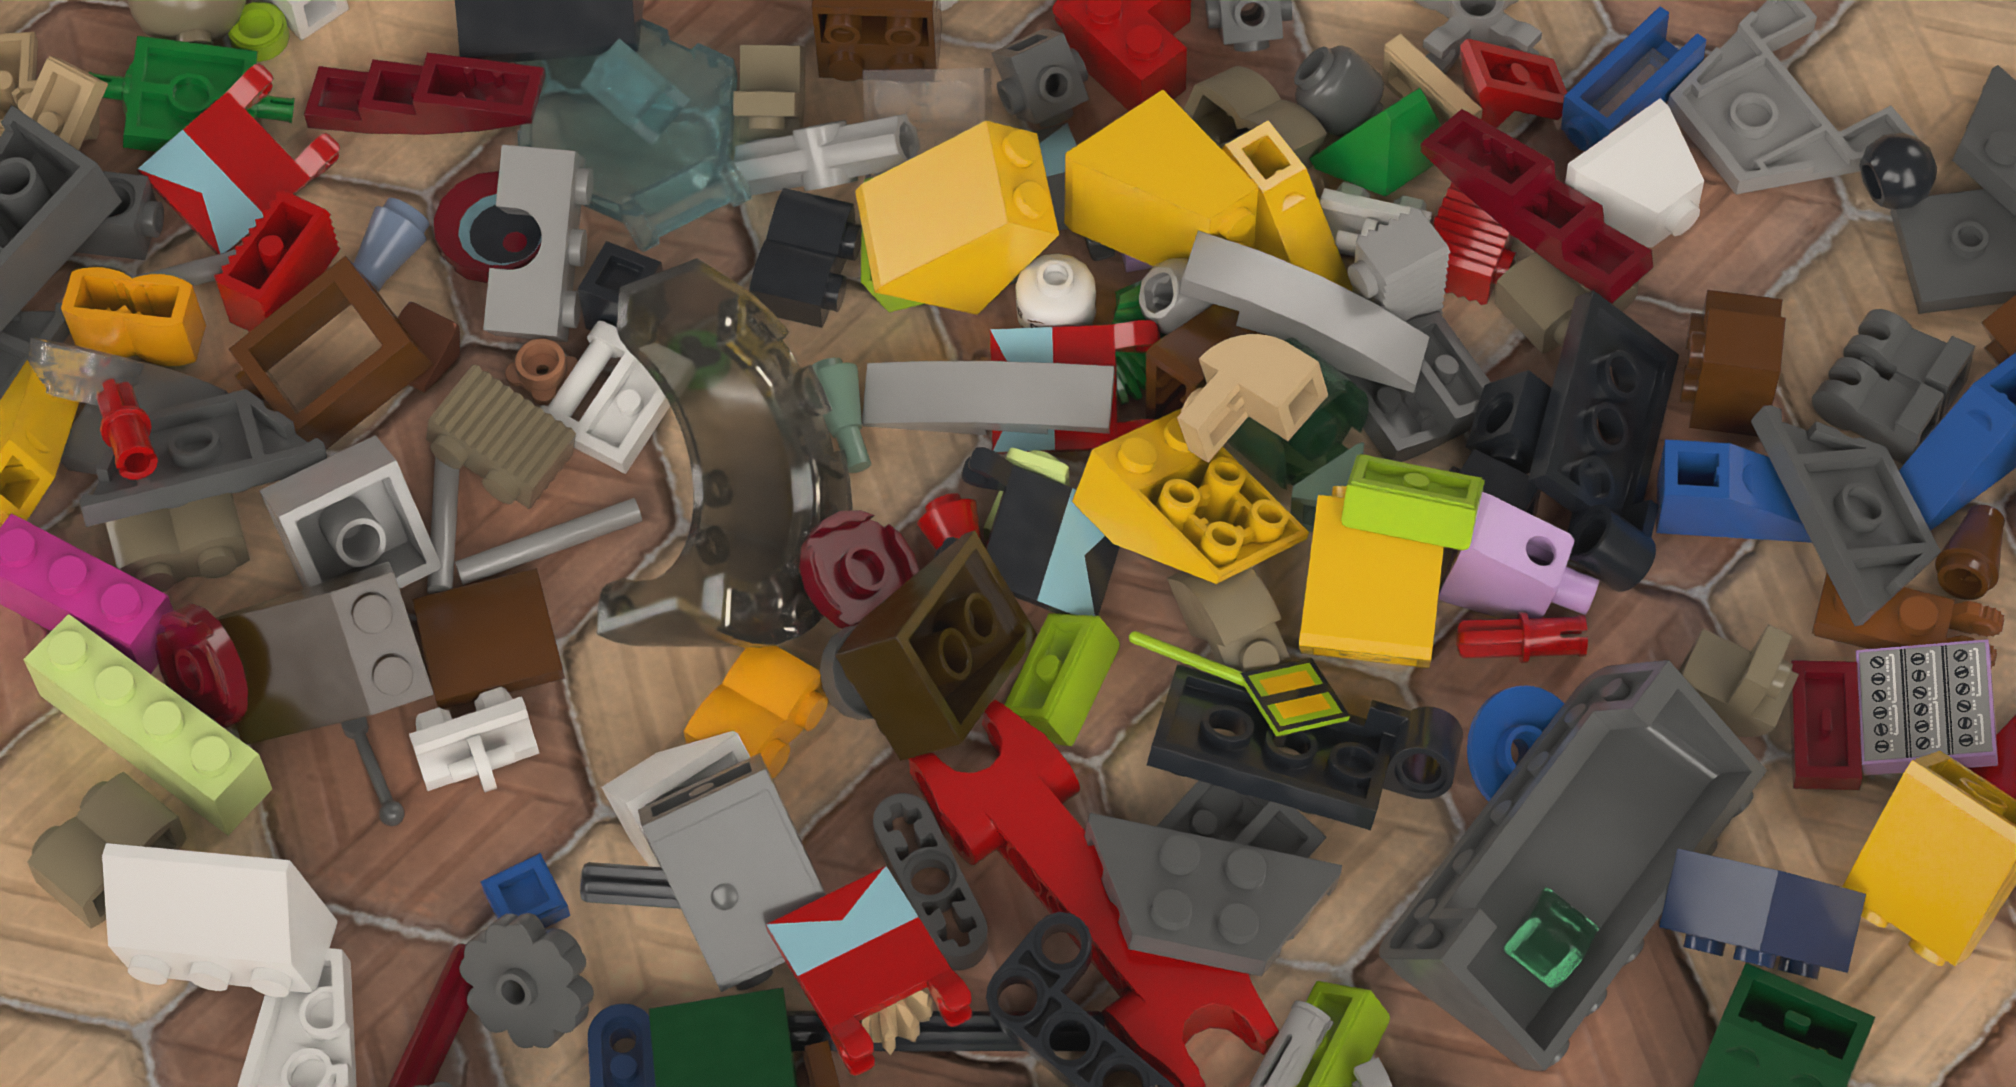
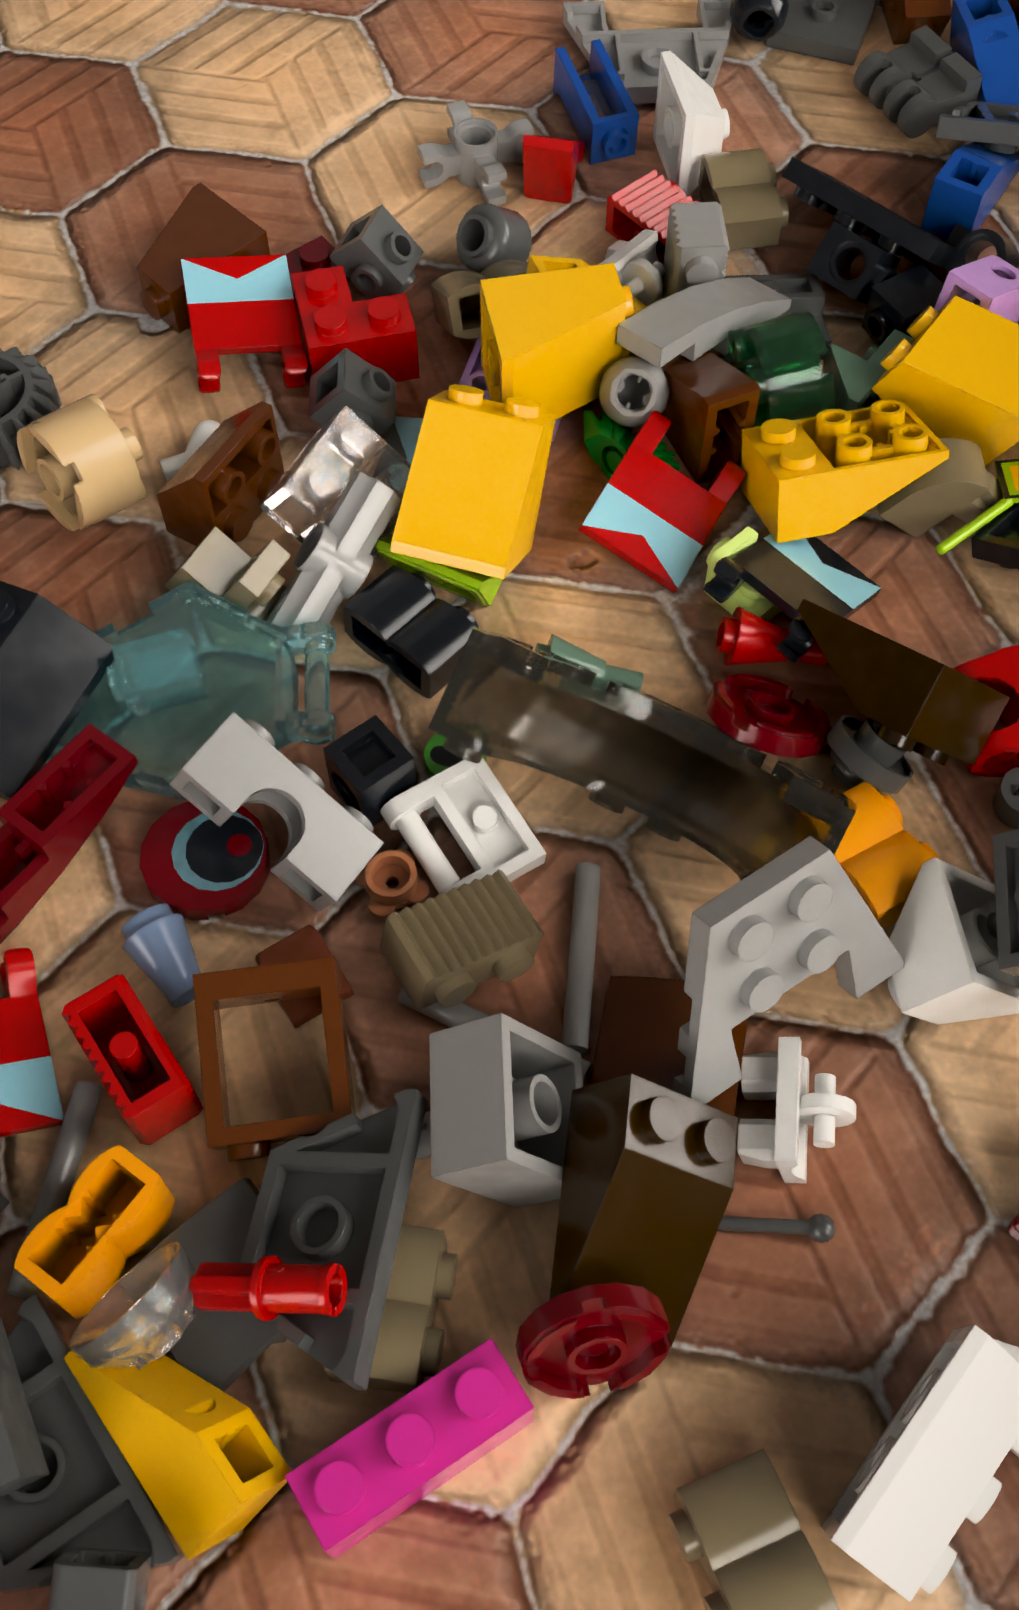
camera: 65 degrees left, 0 degrees up
yellowish green brick [23,614,272,836] -> none
blue tile [480,853,571,928] -> none
light grey slope [862,361,1115,435] -> none
lime slope [1004,613,1120,746] -> none
white head [1015,253,1096,328] -> none
tan brick [1177,334,1328,462] -> none
green slope [1309,88,1442,197] -> none
lime slope [1341,454,1485,550] -> none
tan tile [1382,34,1482,125] -> none
dark red slope [1420,109,1653,304] -> none
reddish brown brick [1680,290,1786,437] -> none
none -> light grey wing [673,836,904,1104]

